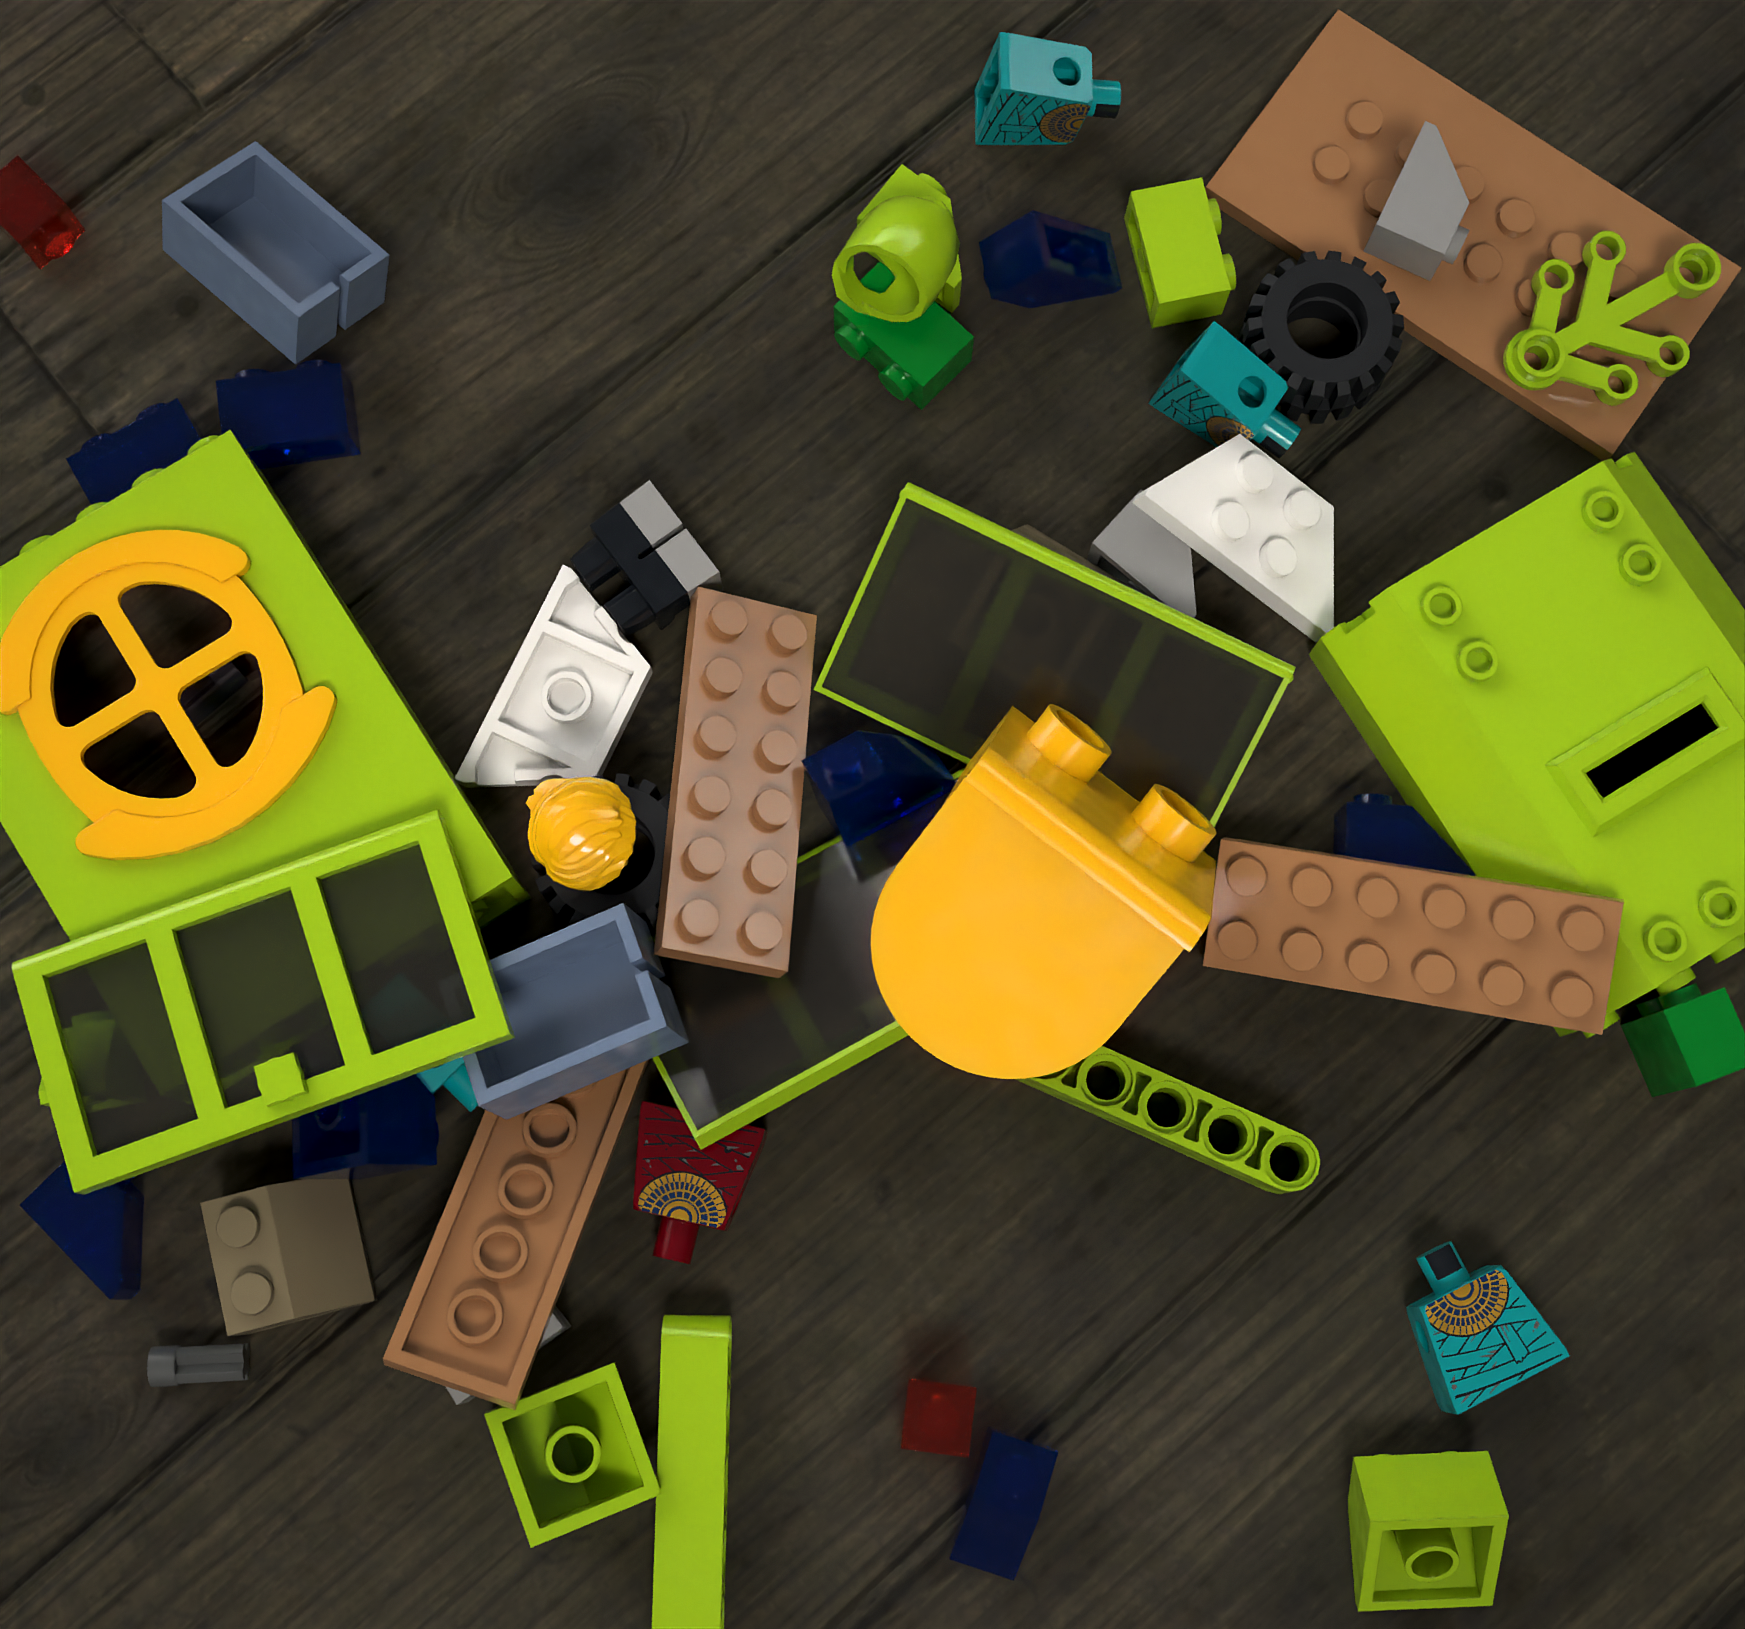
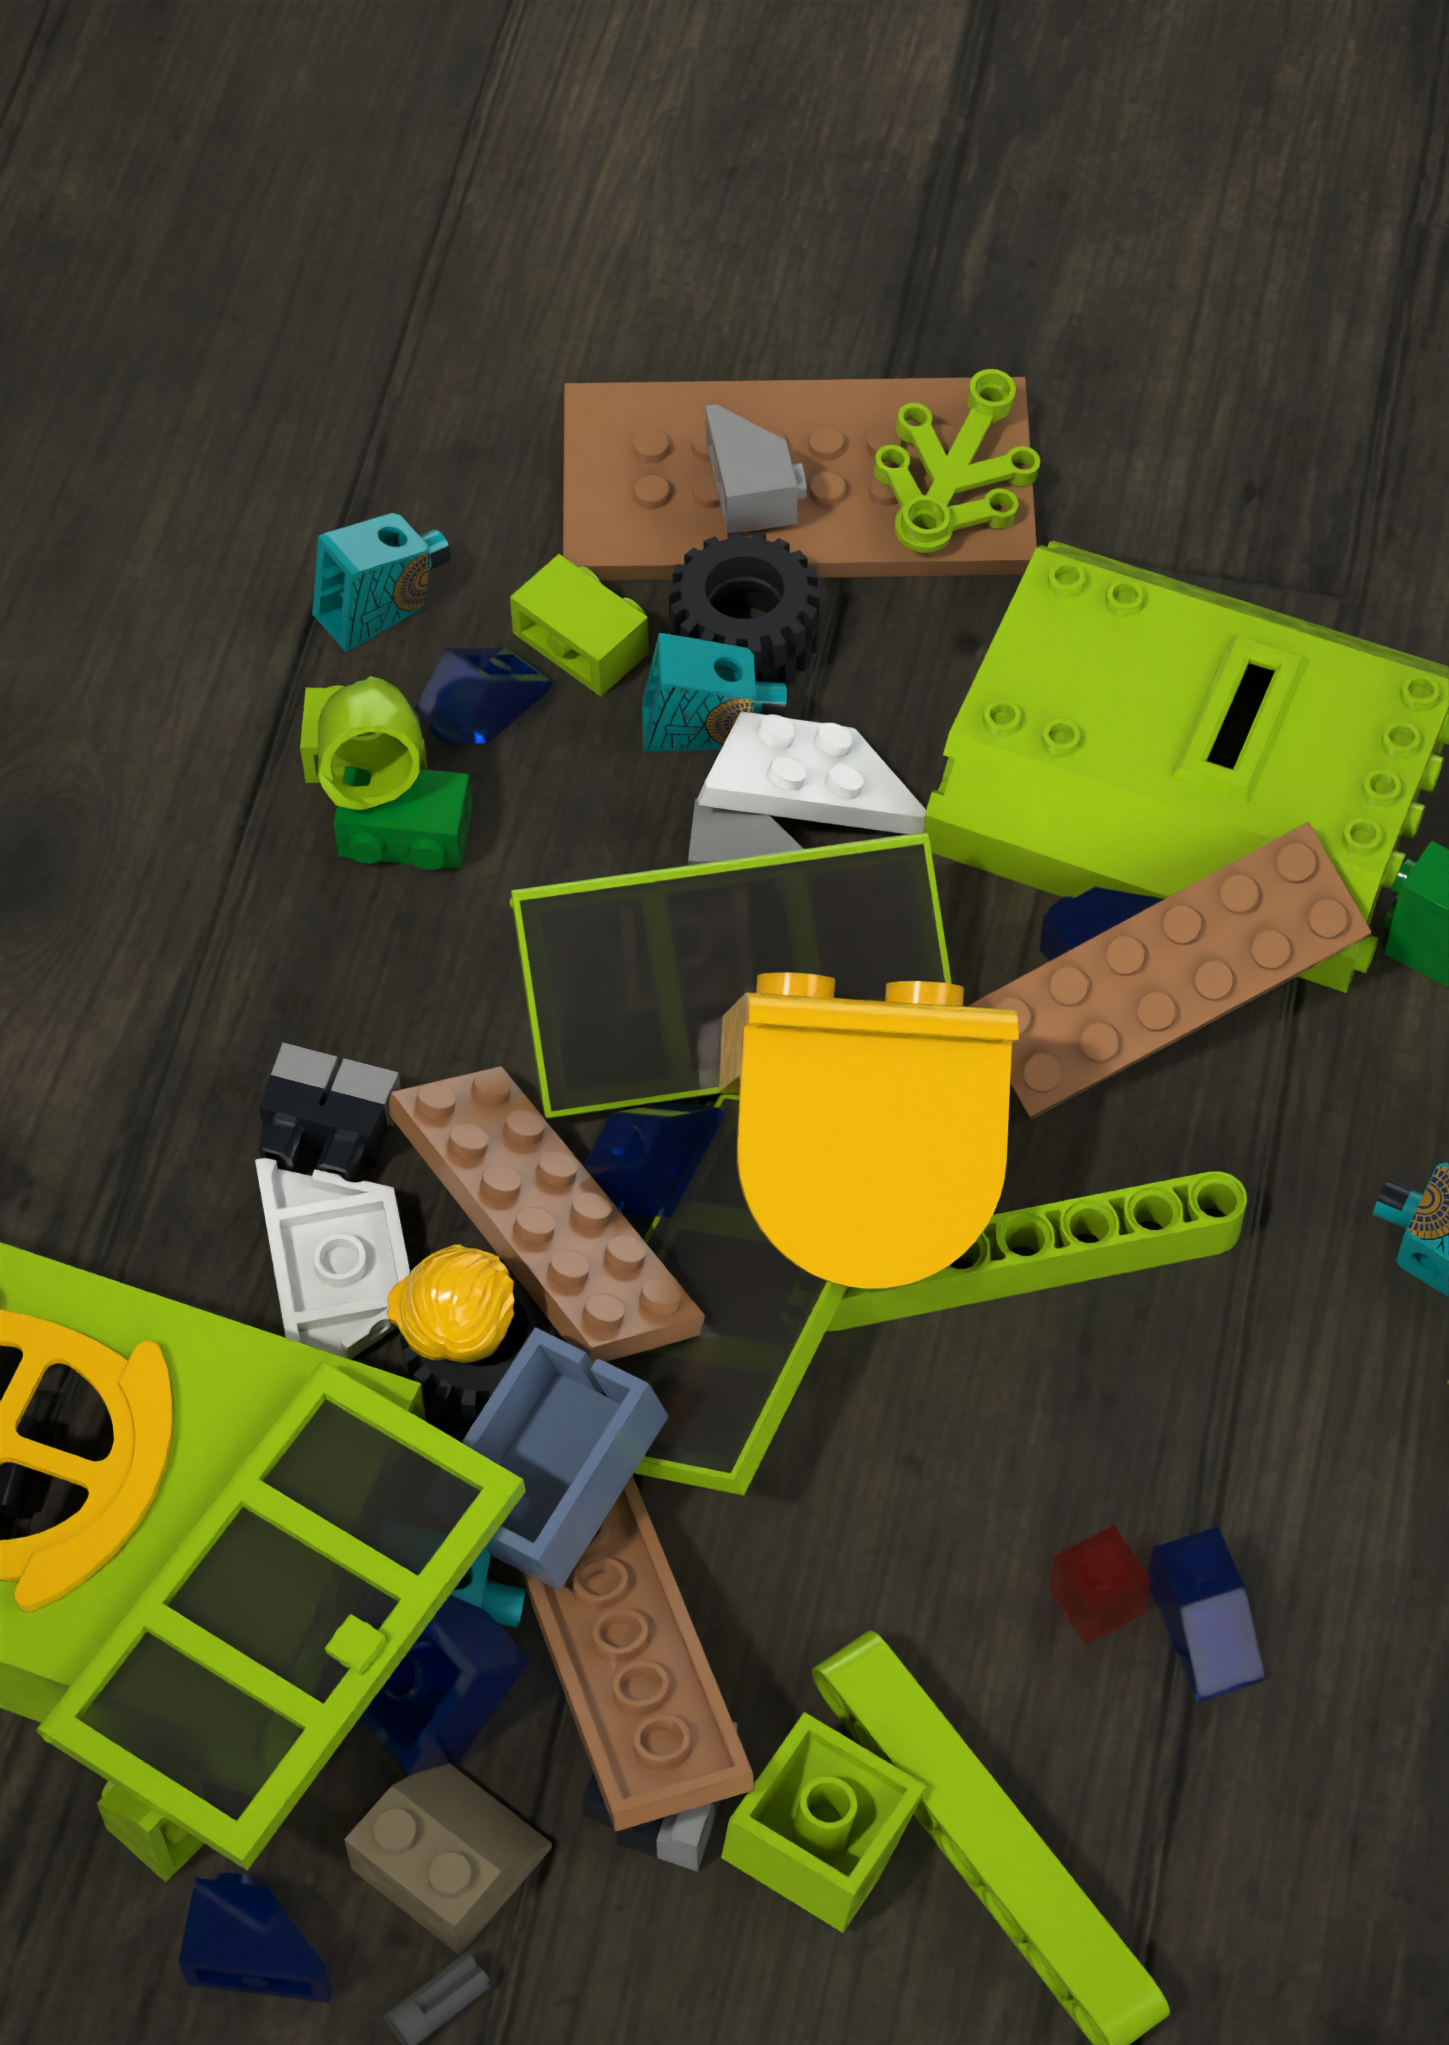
camera: 35 degrees left, 20 degrees down
dark red torso [633,1101,767,1265] -> none

